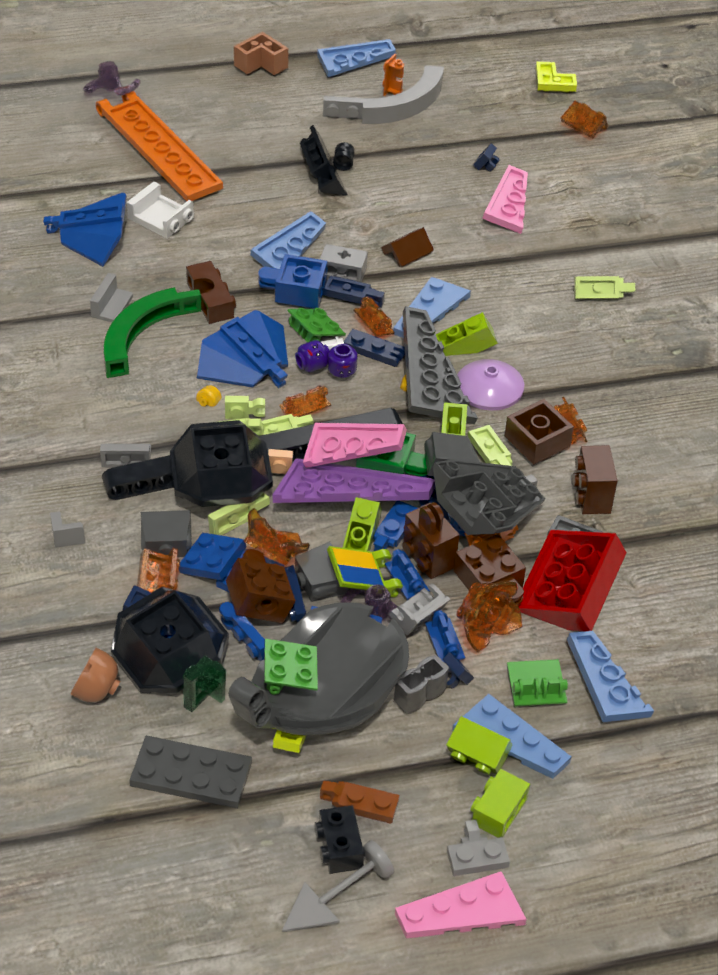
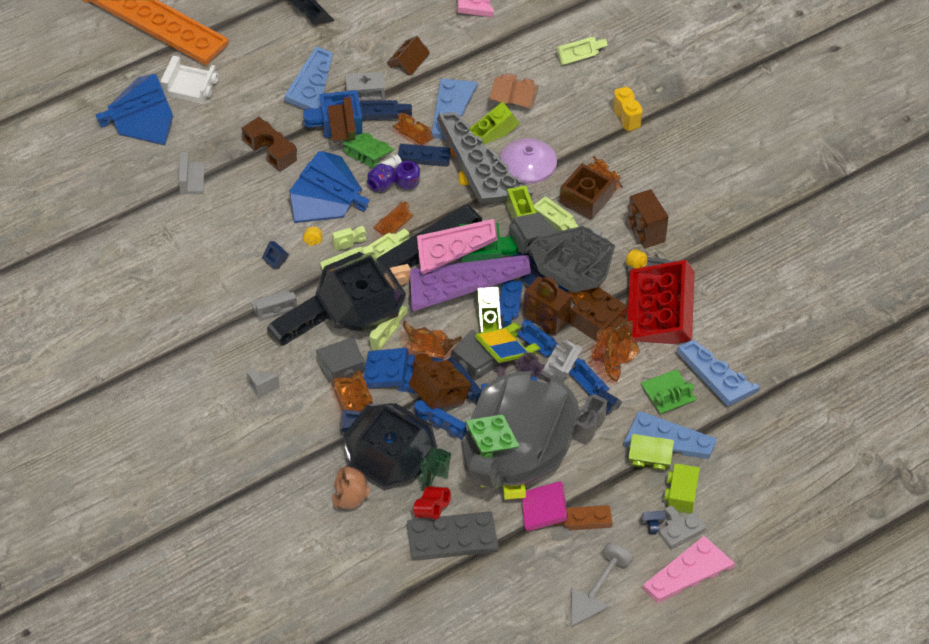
camera: 20 degrees left, 5 degrees up
green arch [104,287,202,378] -> none
black brick [315,805,364,874] -> none
none -> dark blue tile [262,241,289,269]
none -> reddish brown panel [328,97,356,142]
none -> red axle [413,486,451,519]
none -> nougat brick [489,73,539,108]
none -> dark pink tile [522,481,567,531]
none -> yellow brick [613,86,642,131]
none -> yellow piece [626,249,647,269]
none -> dark blue tile [640,511,665,534]

